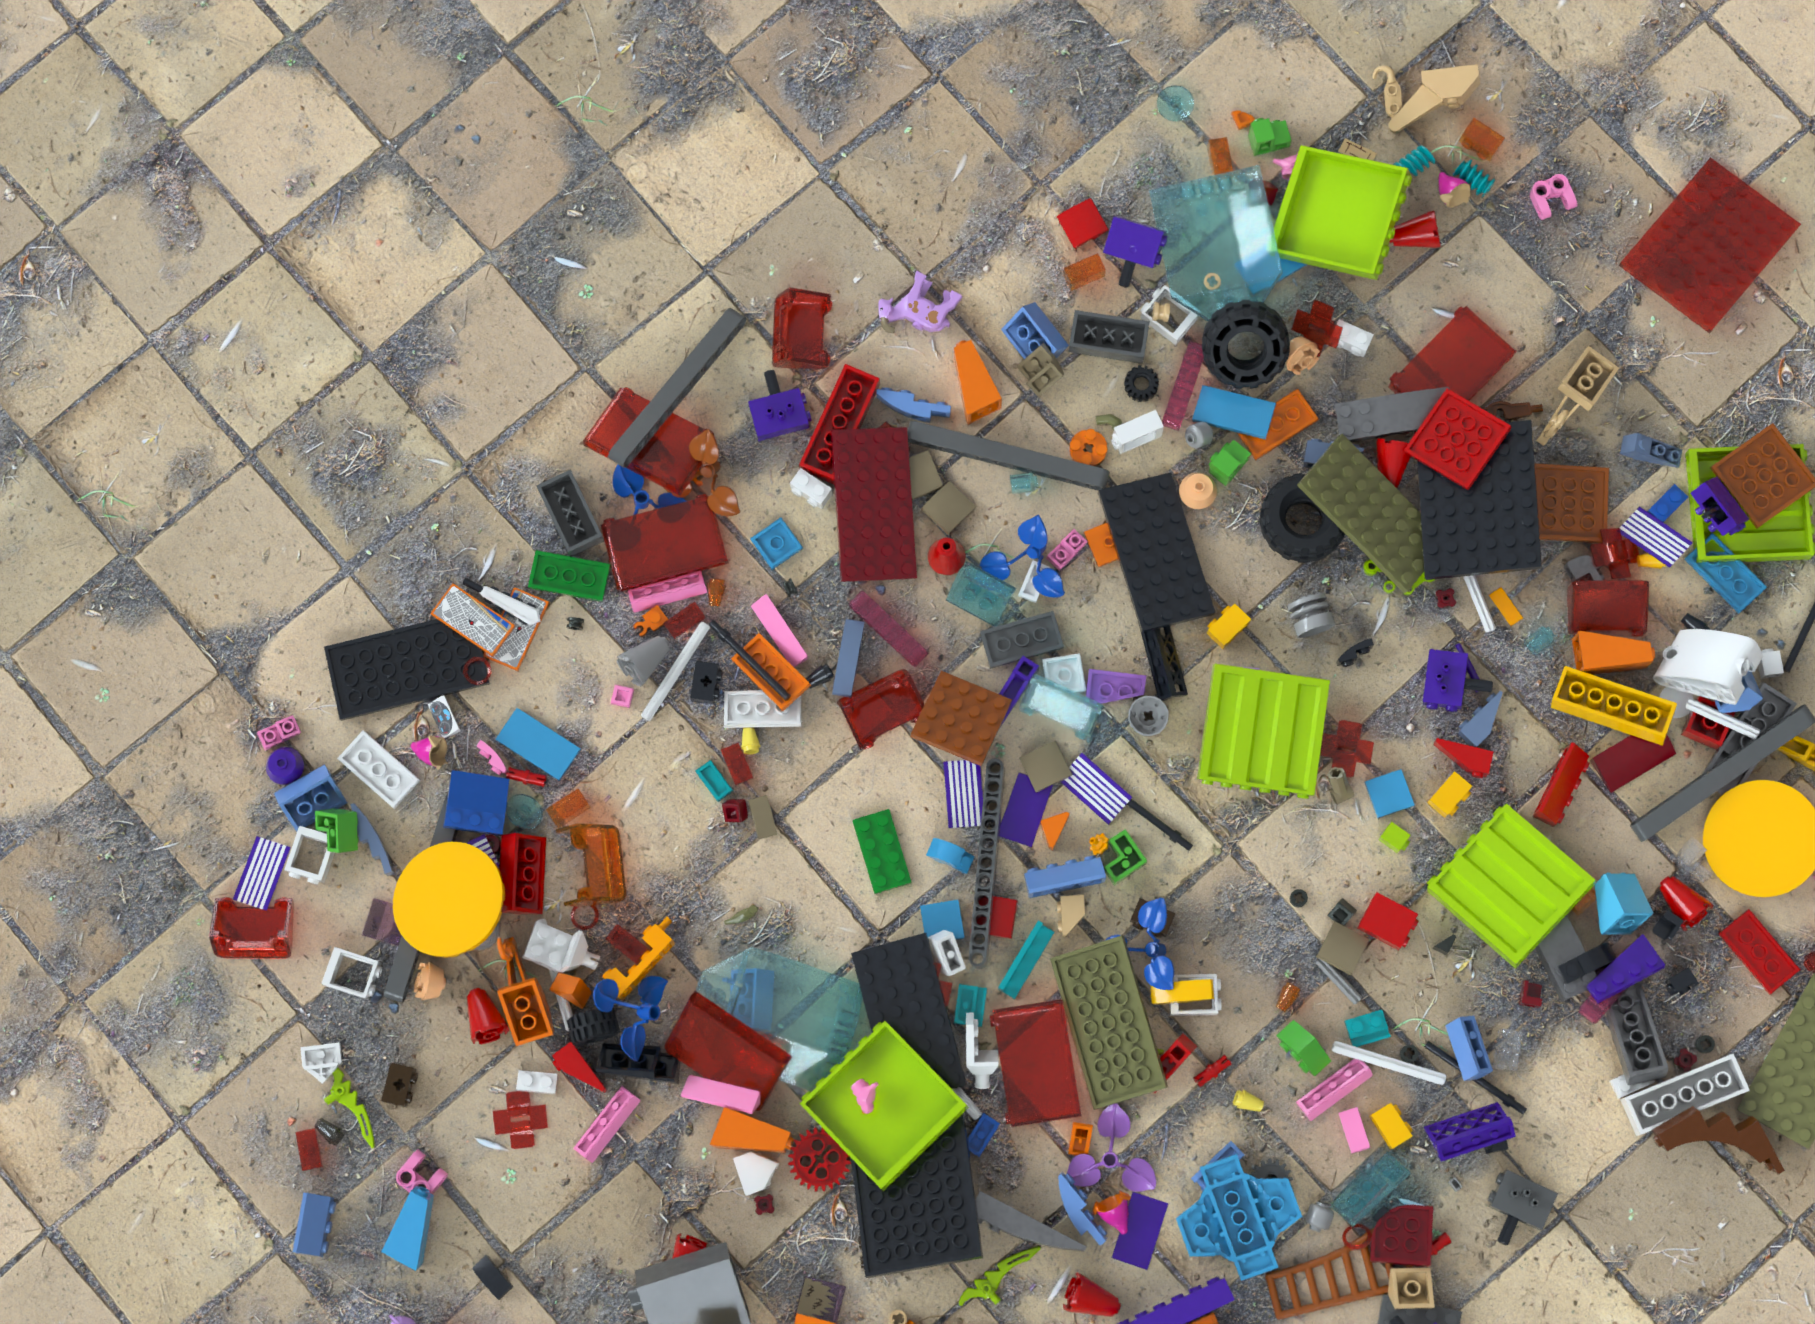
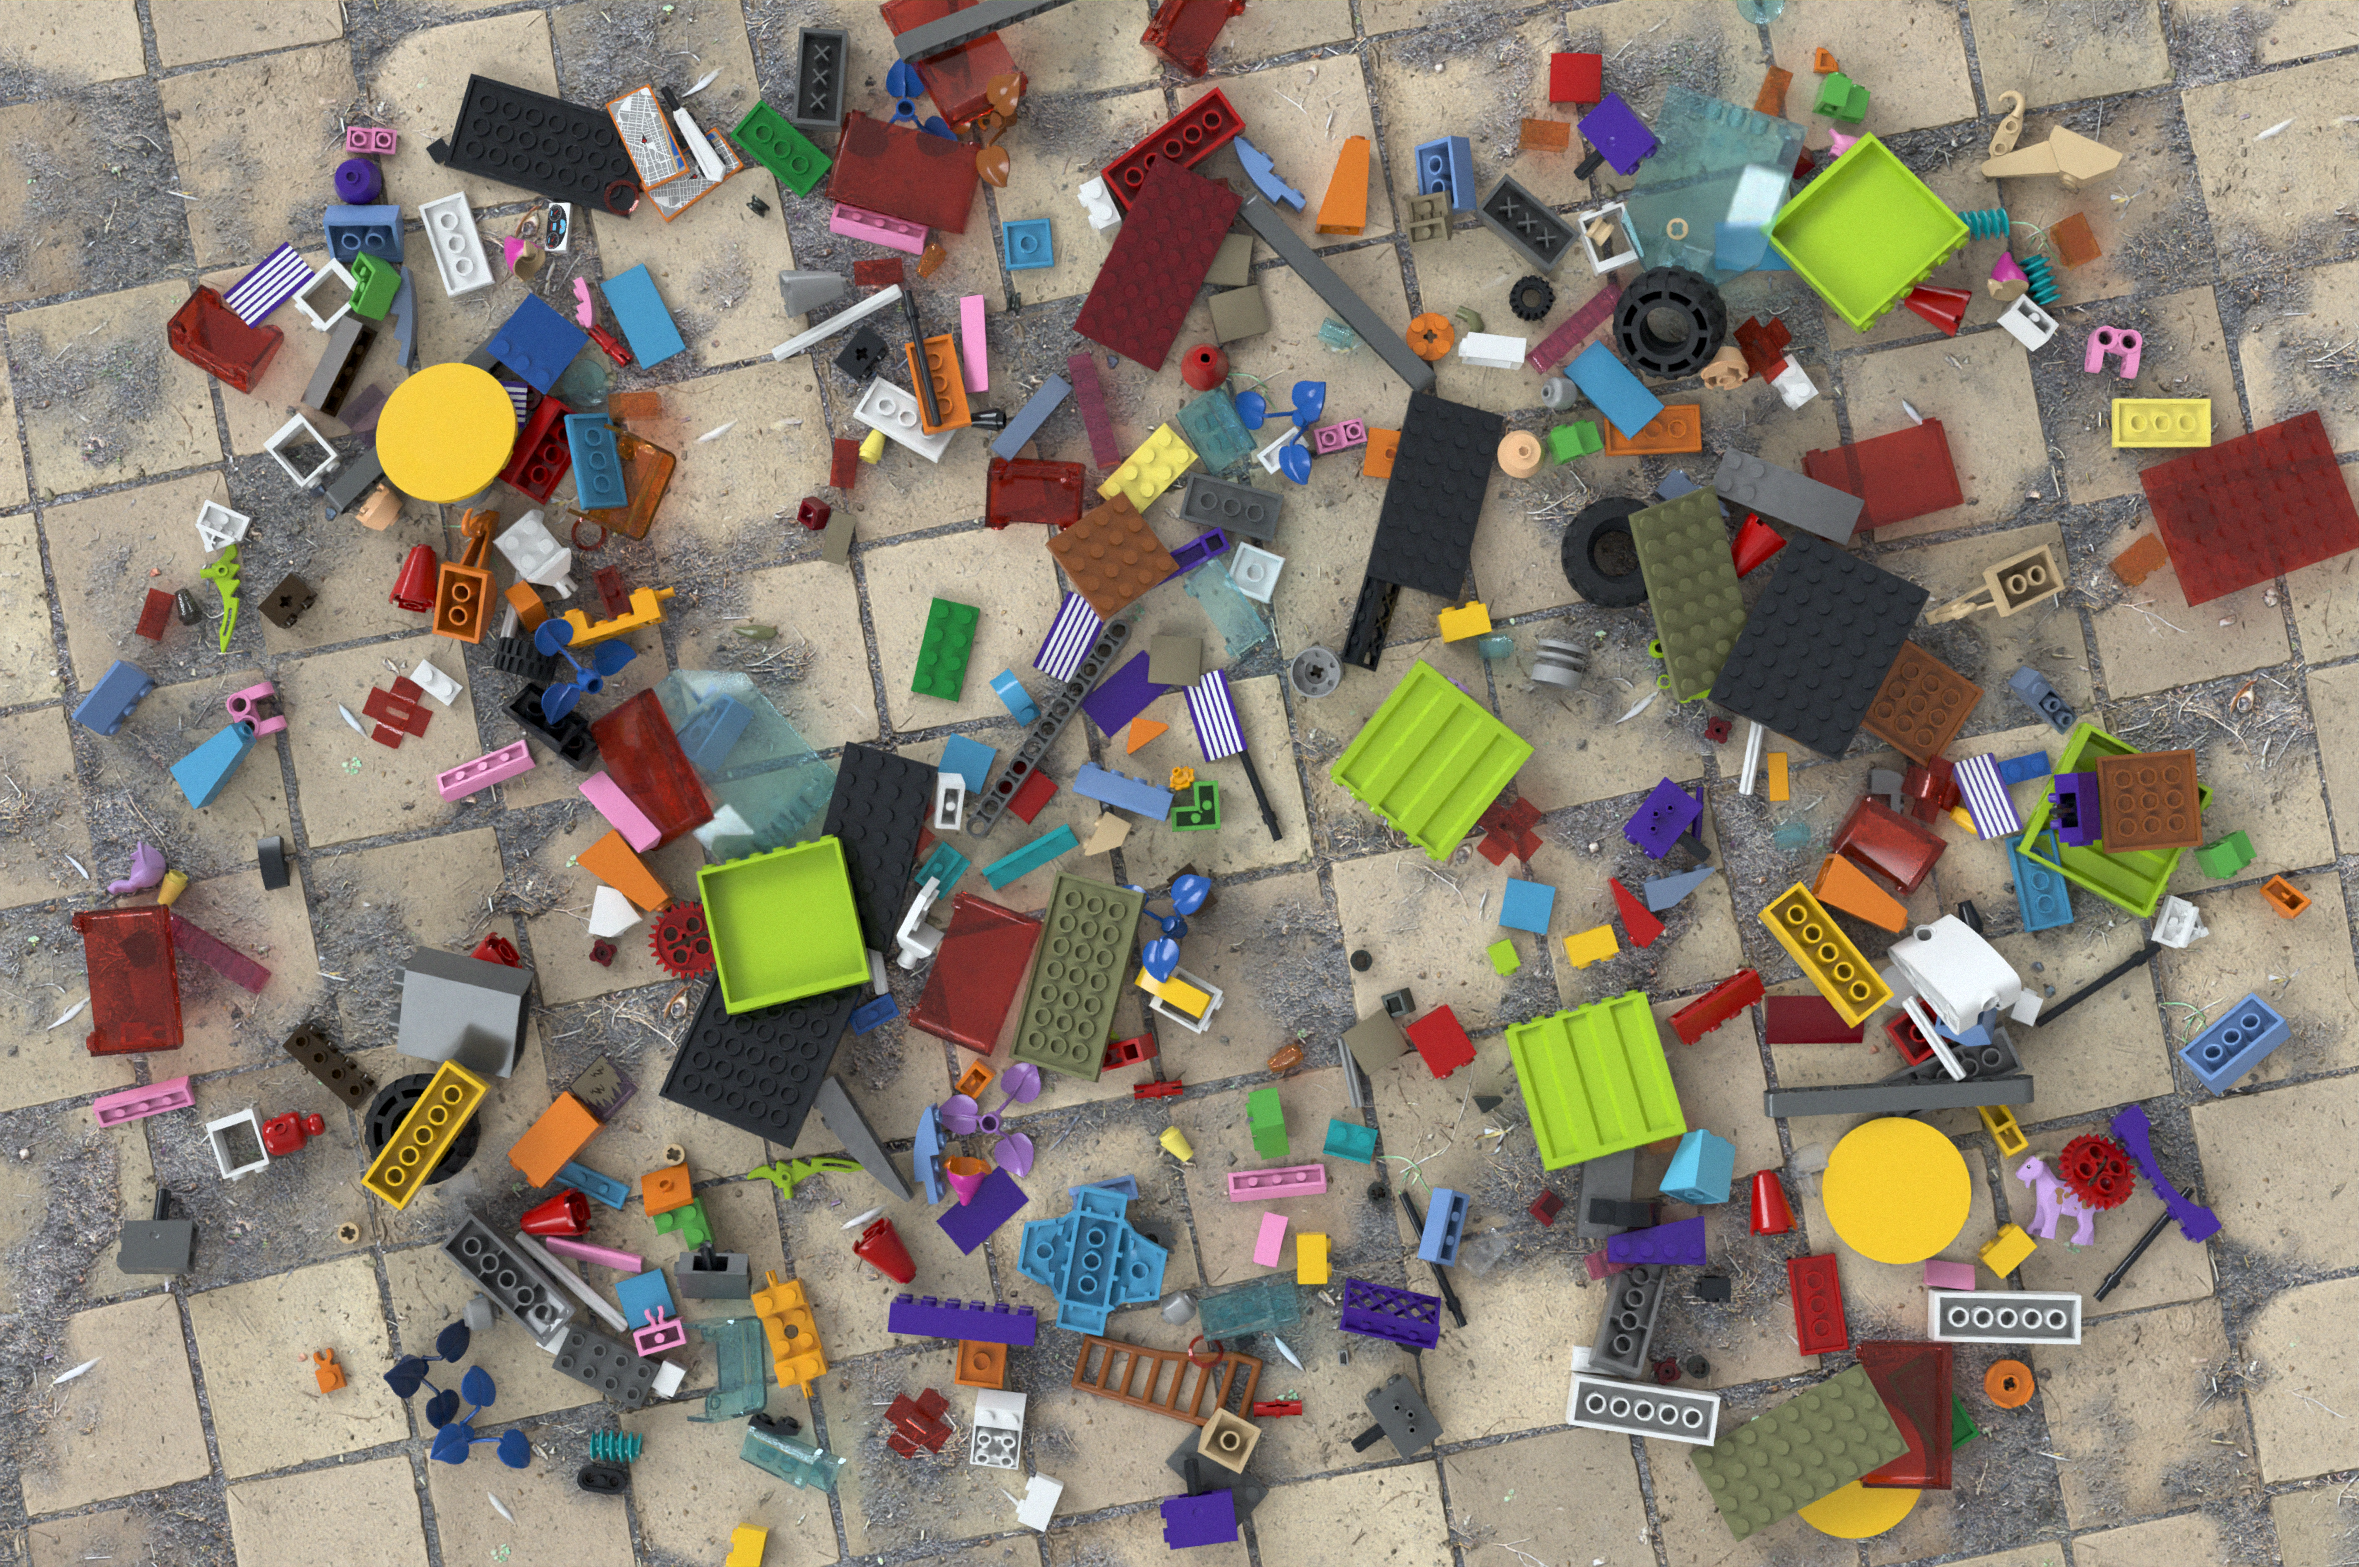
camera: 25 degrees right, 10 degrees up
red slope [552,1042,607,1092] -> none
bright pink tile [611,685,634,708] -> none
orange plate [633,605,669,637] -> none
teal tile [695,760,733,802] -> none
dark purple piece [748,370,812,441] -> none
bright pink animal [851,1079,879,1114] -> none
lavender animal [878,271,962,333] -> none
medium lavender wing [1085,669,1146,707] -> none
dark tan piece [1327,767,1355,805] -> none
white axle [1332,1041,1446,1085] -> none
black slope [1336,638,1374,667] -> none
tan sticker [1338,138,1377,161] -> none
dark red plate [1370,1205,1433,1267] -> none
red plate [1404,388,1512,490] -> none
reddish brown piece [1480,401,1543,421] -> none
black panel [1652,910,1684,944] -> none
reddish brown arch [1652,1106,1785,1175] -> none
none -> brick [300,315,378,418]
none -> black piece [426,138,449,165]
none -> dark azure tile [564,413,628,511]
none -> light yellow plate [1097,423,1198,515]
none -> clear light blue brick [1478,634,1514,660]
none -> white brick [1997,294,2059,352]
none -> clear orange brick [2108,532,2170,587]
none -> light yellow plate [2112,399,2211,448]

